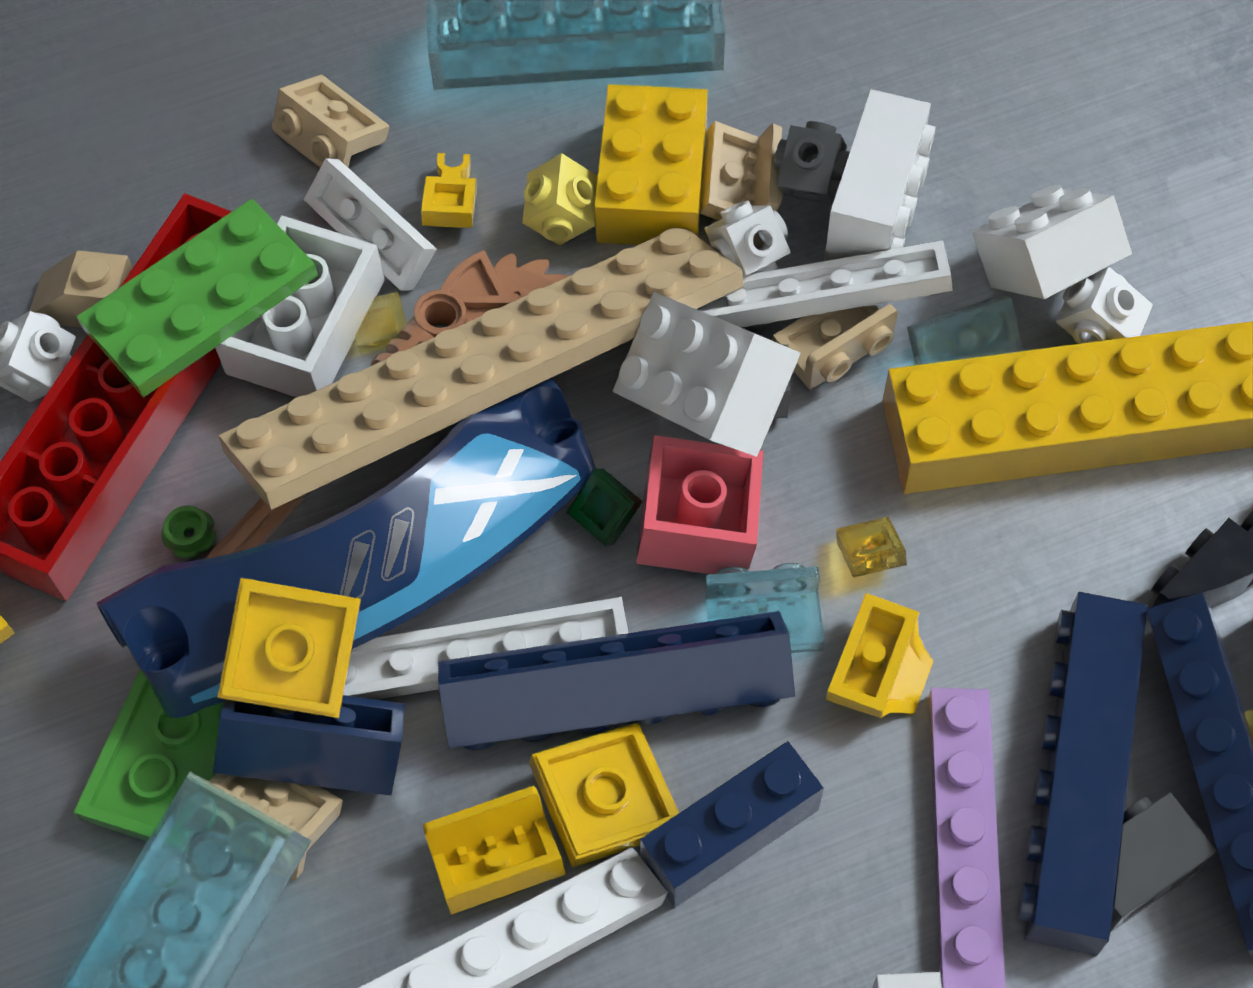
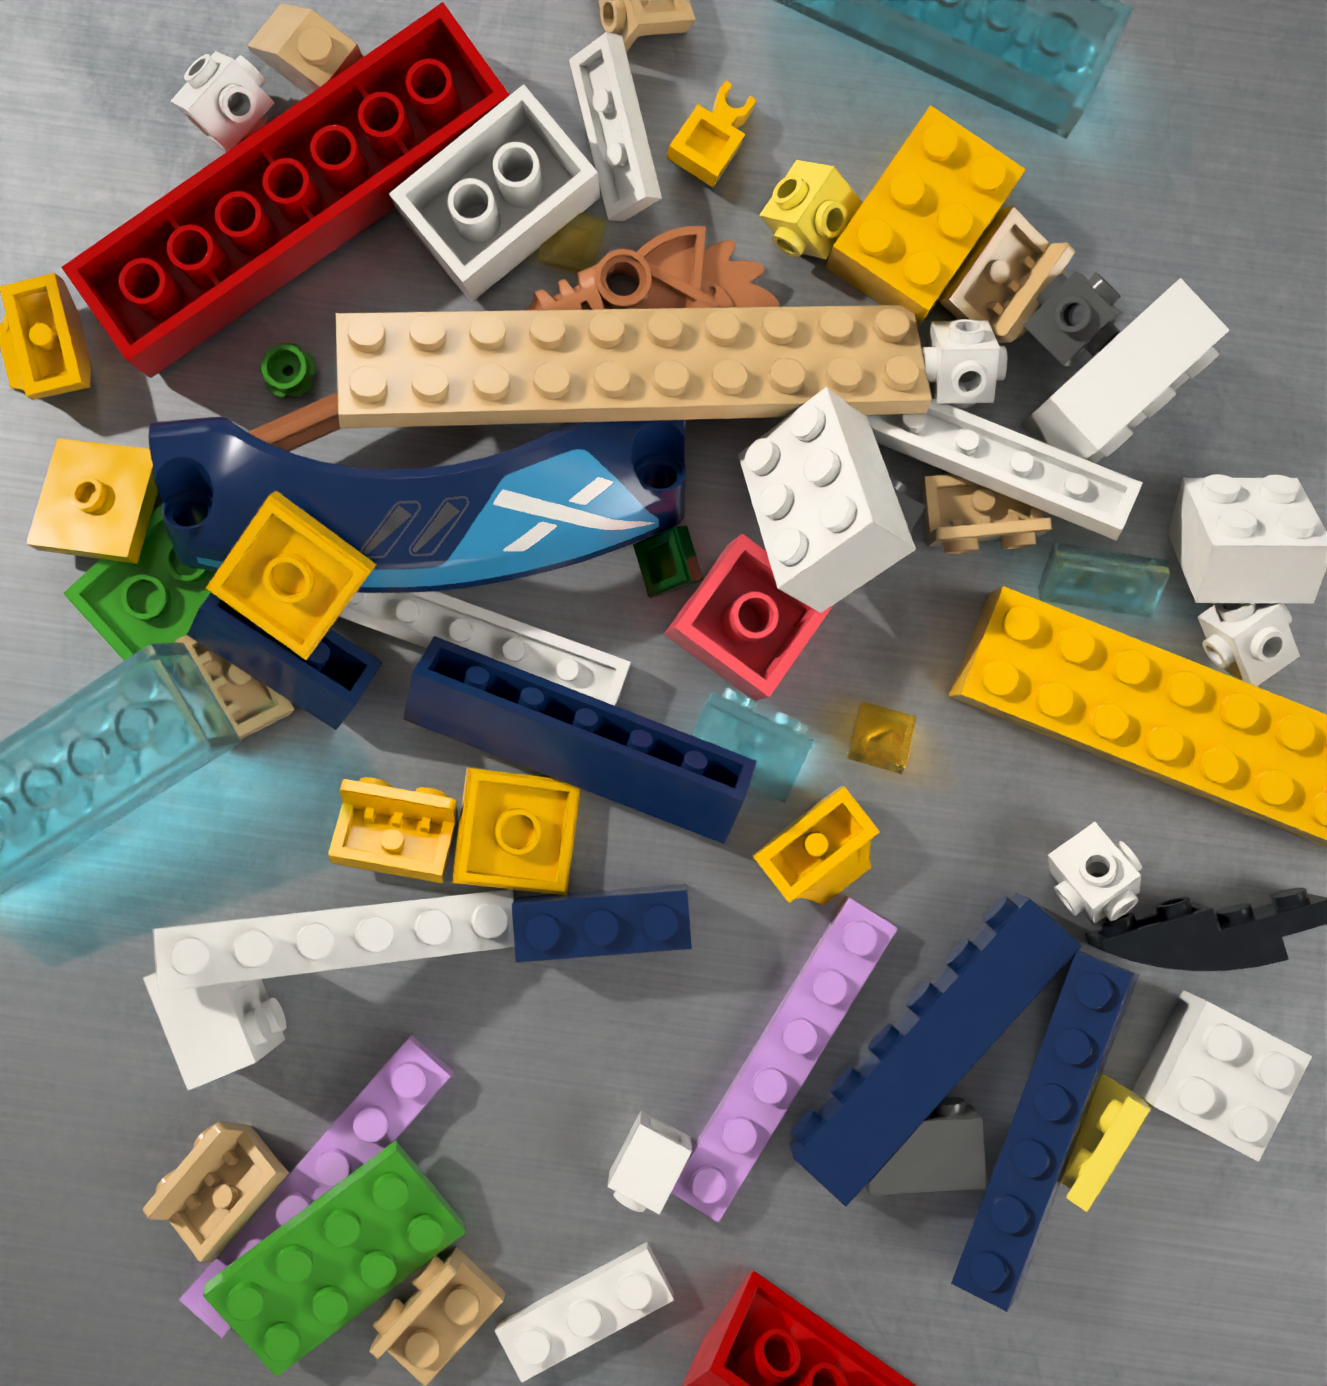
camera: 30 degrees right, 25 degrees up
bright green plate [77,198,318,398] -> none
none -> yellow plate [26,438,158,564]
none -> white brick [1048,822,1142,925]

